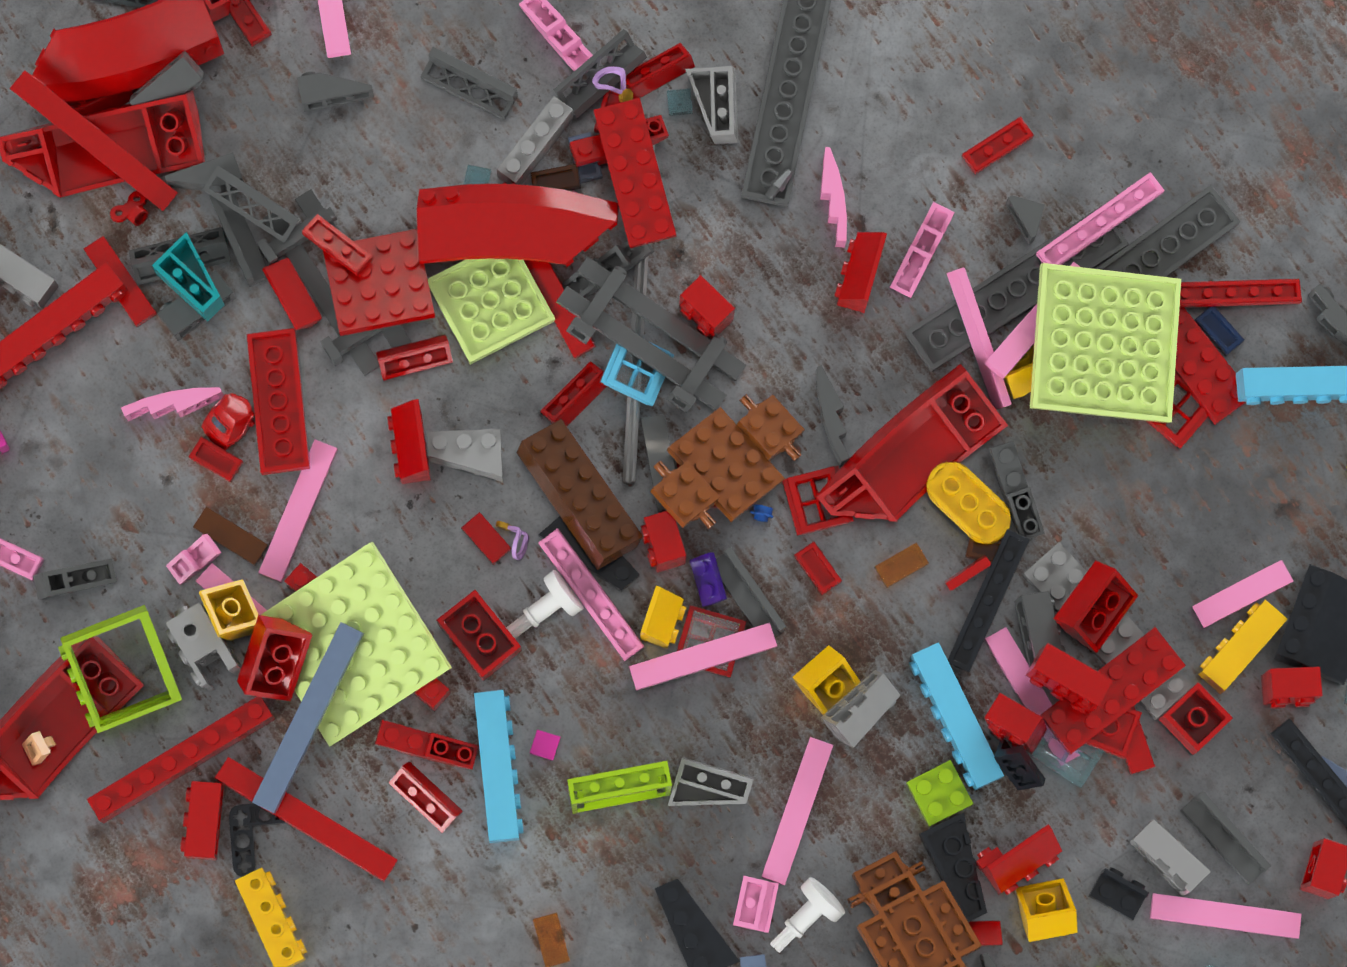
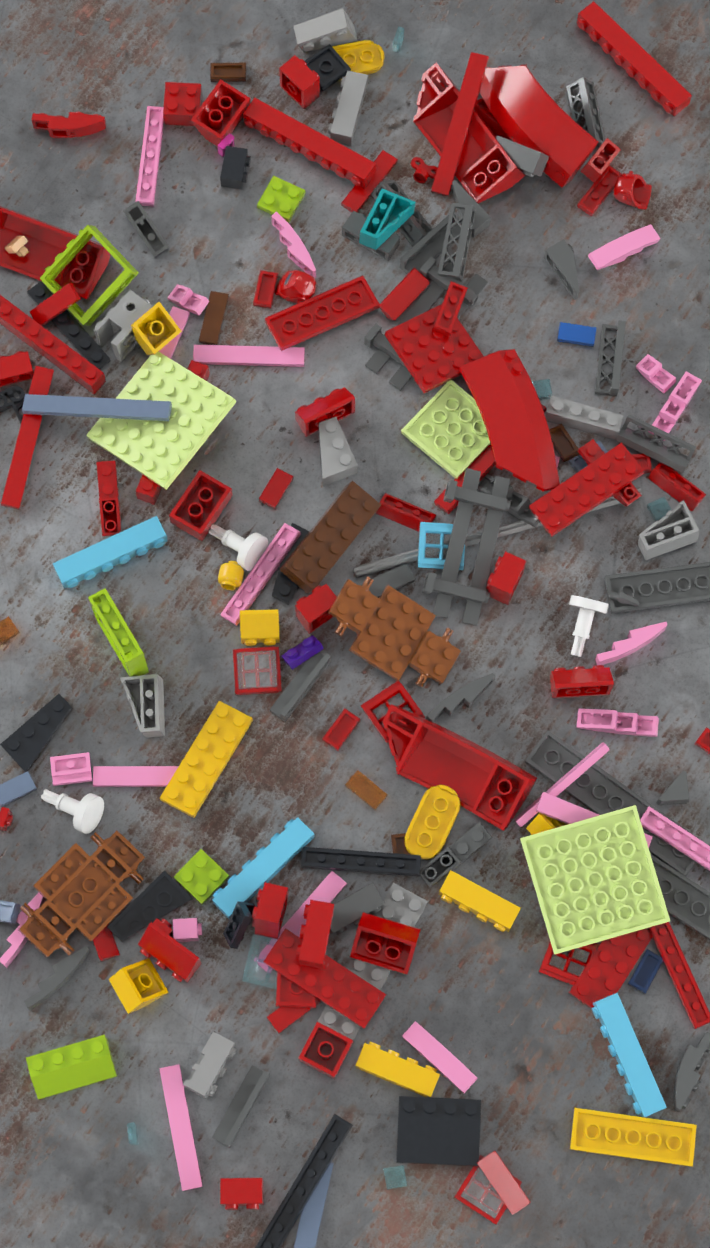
camera: 75 degrees right, 5 degrees down
red slope [237,615,313,701] -> none
red slope [376,335,453,380] -> none
red slope [389,762,463,833] -> none
lavender piece [495,521,530,560] -> none
dark pink tile [530,730,561,761] -> none
lavender piece [592,66,633,102] -> none
bright pink tile [629,623,777,691] -> none
blue plate [750,504,774,522] -> none
yellow slope [792,645,860,715] -> none
light grey wedge [820,670,901,748] -> none
red tile [945,555,991,590] -> none
black bracket [1088,867,1149,921] -> none
red brick [1261,667,1323,709] -> none
none -> black plate [27,281,111,369]
none -> red tile [29,283,80,326]
none -> yellow plate [160,701,253,818]
none -> bright pink brick [173,918,202,942]
none -> yellow head [218,561,244,590]
none -> black brick [220,146,251,189]
none -> lime plate [257,176,306,222]
none -> yellow brick [439,870,521,932]
none -> blue tile [557,322,597,347]
none -> white piece [569,595,609,657]
none -> bright pink slope [636,354,676,393]

